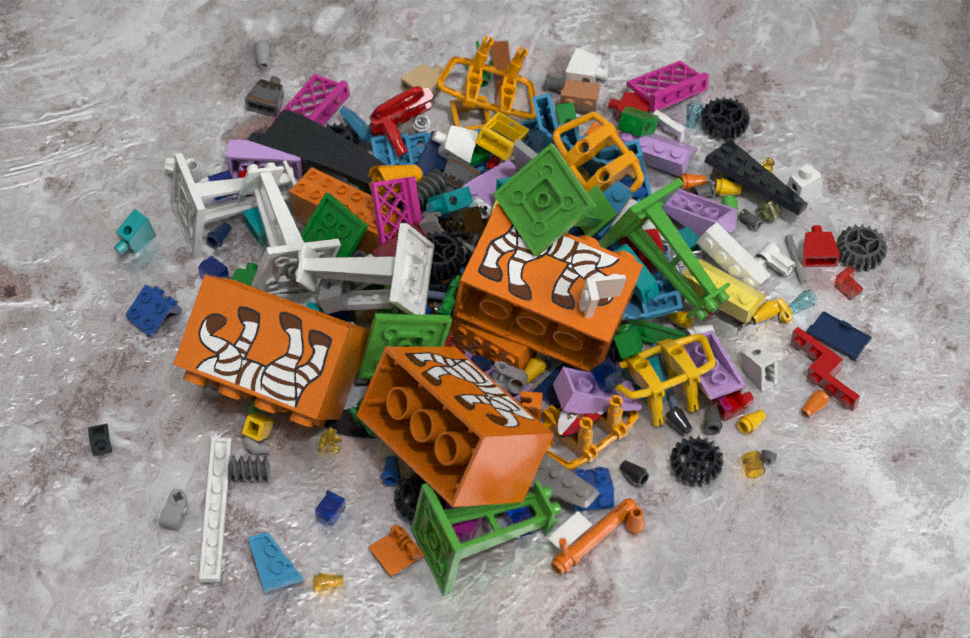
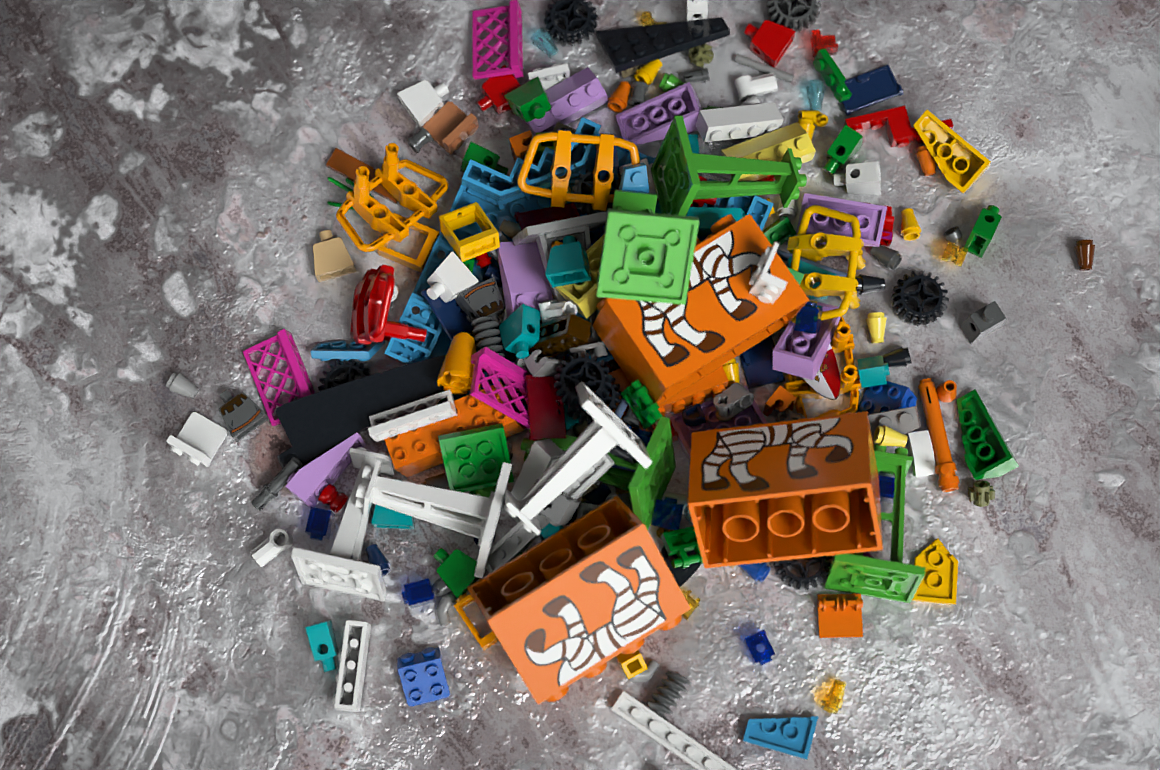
camera: 50 degrees left, 20 degrees up
none -> white bracket [166,412,228,467]
none -> dark grey pin [251,457,303,511]
none -> white brick [332,620,371,713]
none -> white fence [368,390,457,442]
none -> green hinge [813,48,852,102]
none -> green torso [823,125,863,175]
none -> teal brick [857,355,890,388]
none -> light yellow cone [866,312,887,343]
none -> light yellow cone [873,425,908,448]
none -> yellow tile [912,538,958,605]
none -> yellow wedge [913,110,991,194]
none -> green wedge [957,389,1019,480]
none -> dark grey torso [960,301,1006,344]
none -> green torso [963,205,1002,258]
none -> olive gear [968,480,995,507]
none -> reddish brown cone [1074,240,1095,271]

